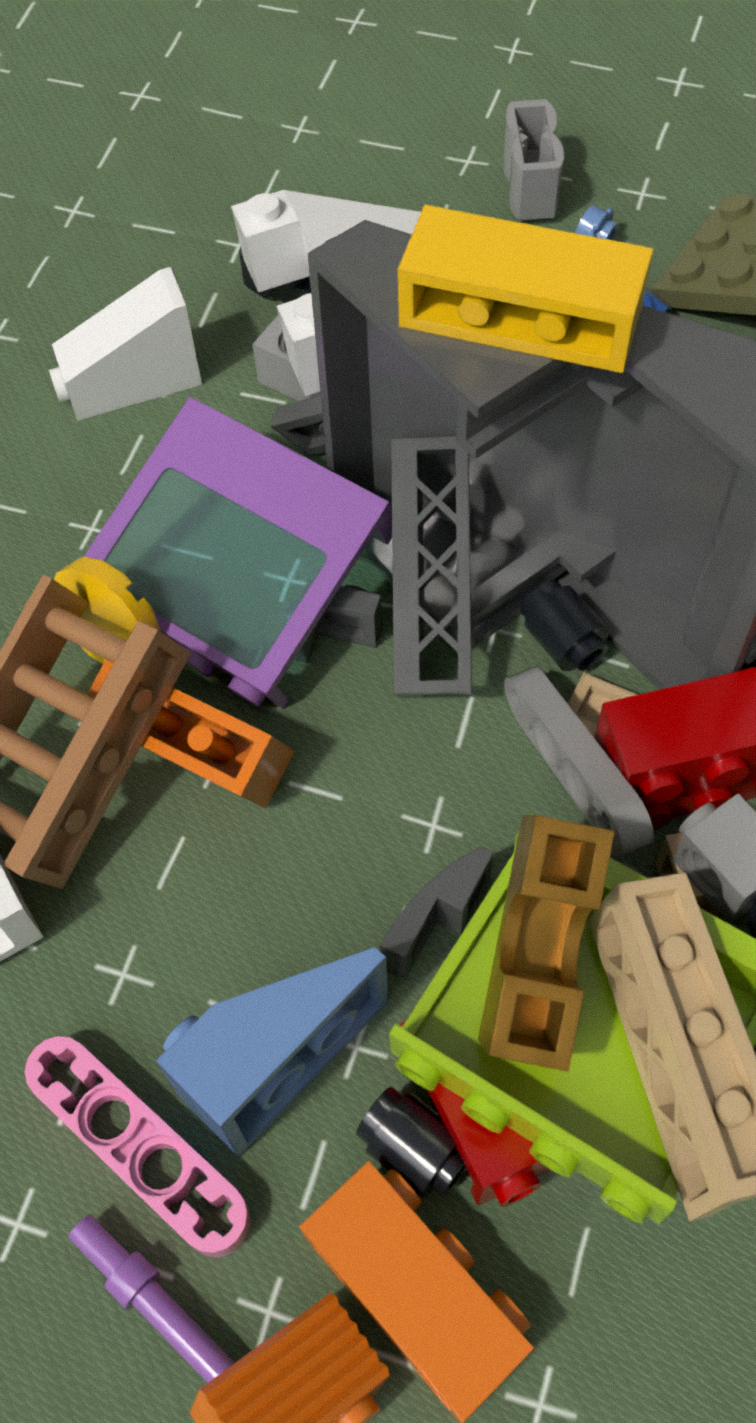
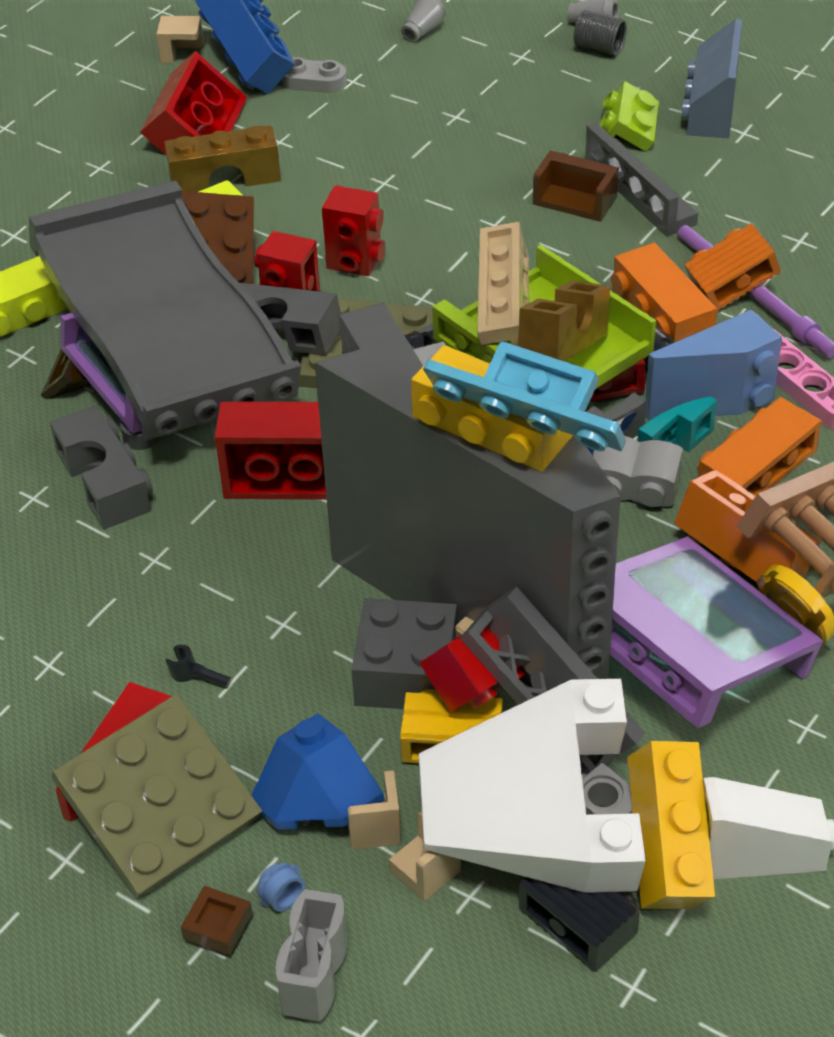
camera: 165 degrees left, 15 degrees down
none -> reddish brown plate [181,886,252,955]
none -> medium azure bracket [423,341,626,451]
none -> light grey brick [593,436,683,507]
none -> yellow brick [627,741,715,909]
none -> teal slope [638,396,717,452]
none -> orange brick [697,397,822,496]

